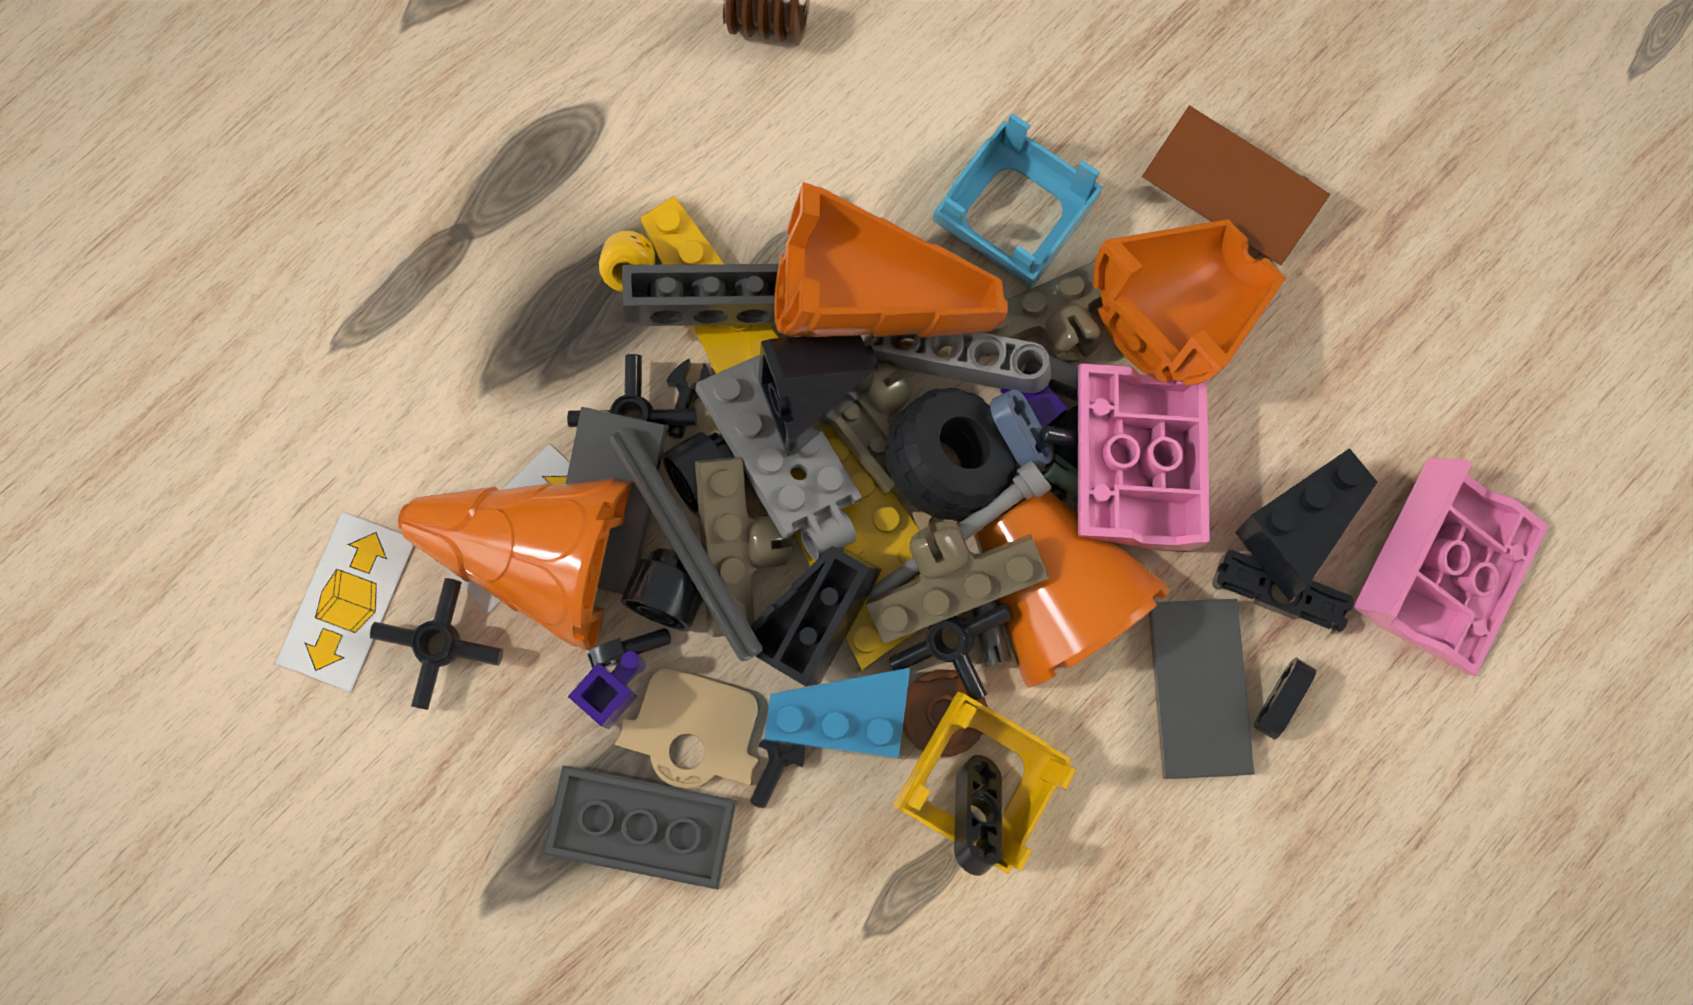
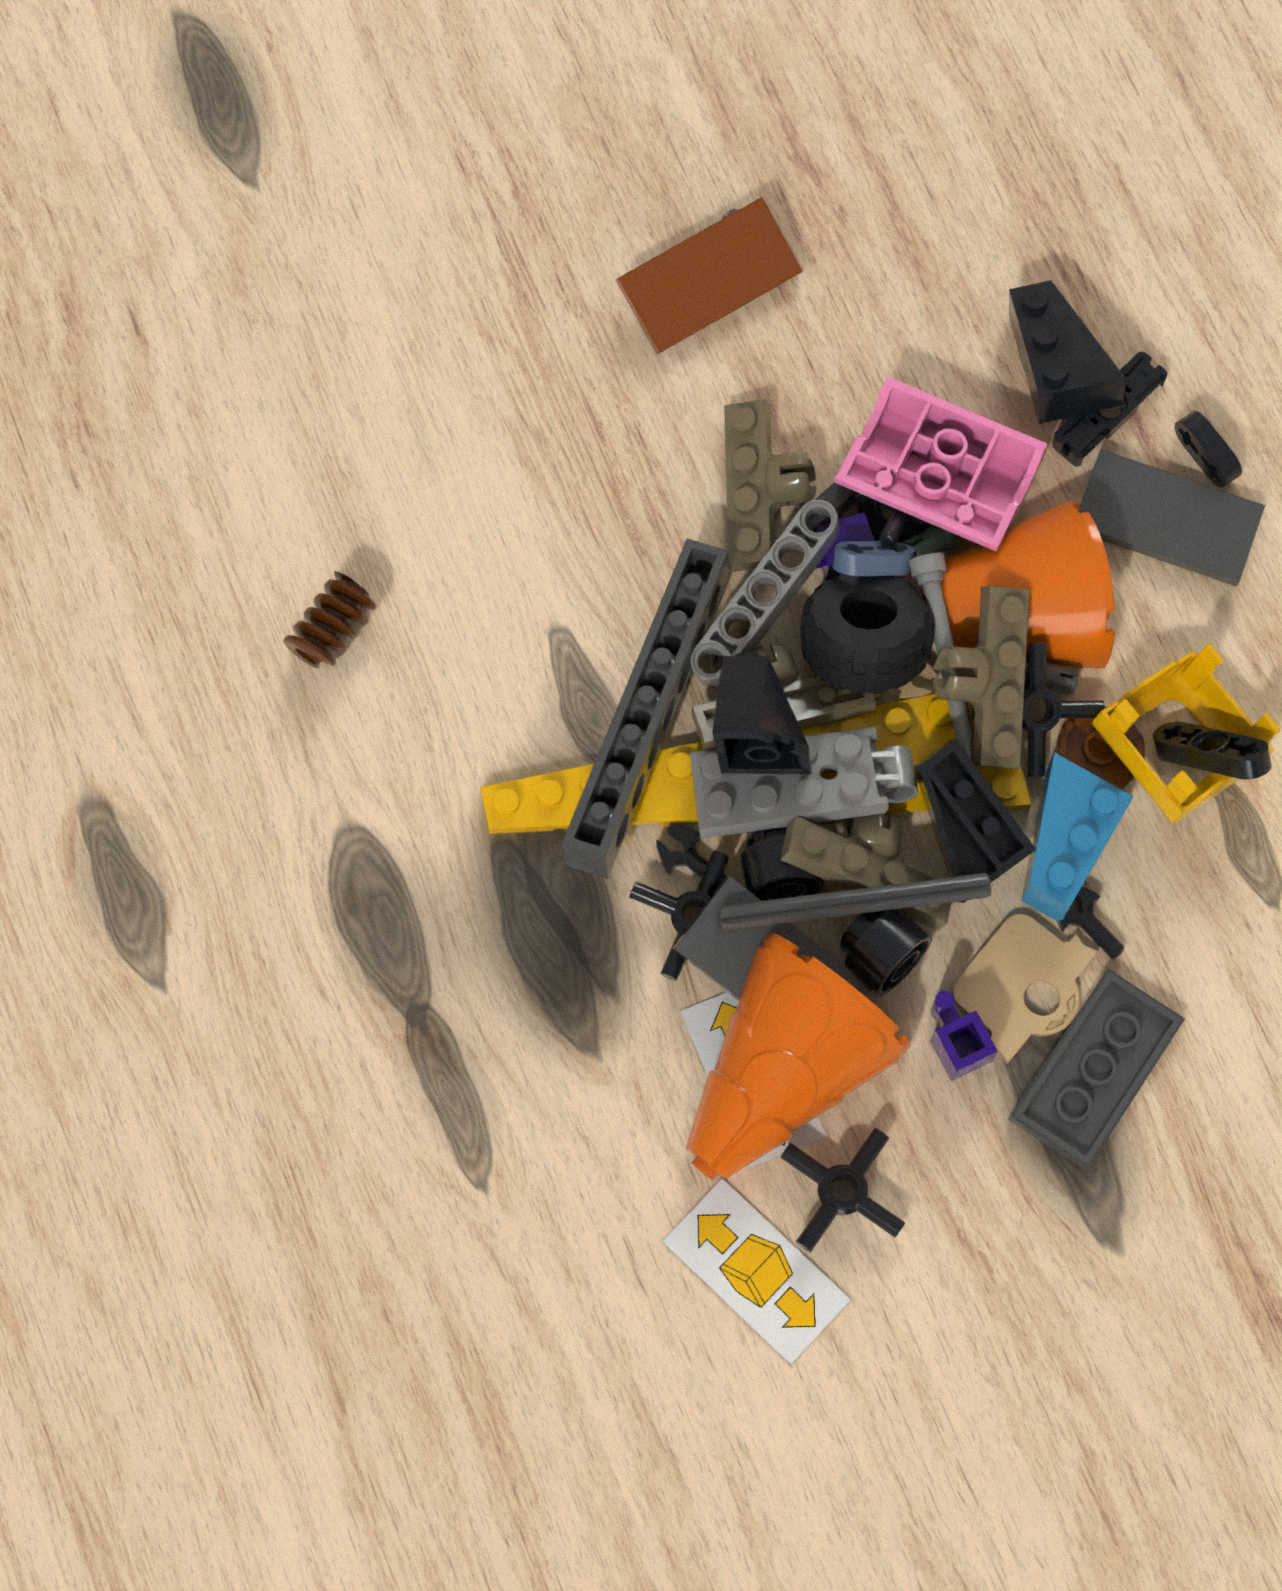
camera: 65 degrees left, 5 degrees down
black bar [587,628,671,669] -> none
yellow head [599,230,655,292] -> none
orange cone [774,182,1008,338] -> none
medium azure piece [933,113,1103,289] -> none
orange cone [1093,219,1286,386] -> none
bright pink piece [1353,458,1549,676] -> none

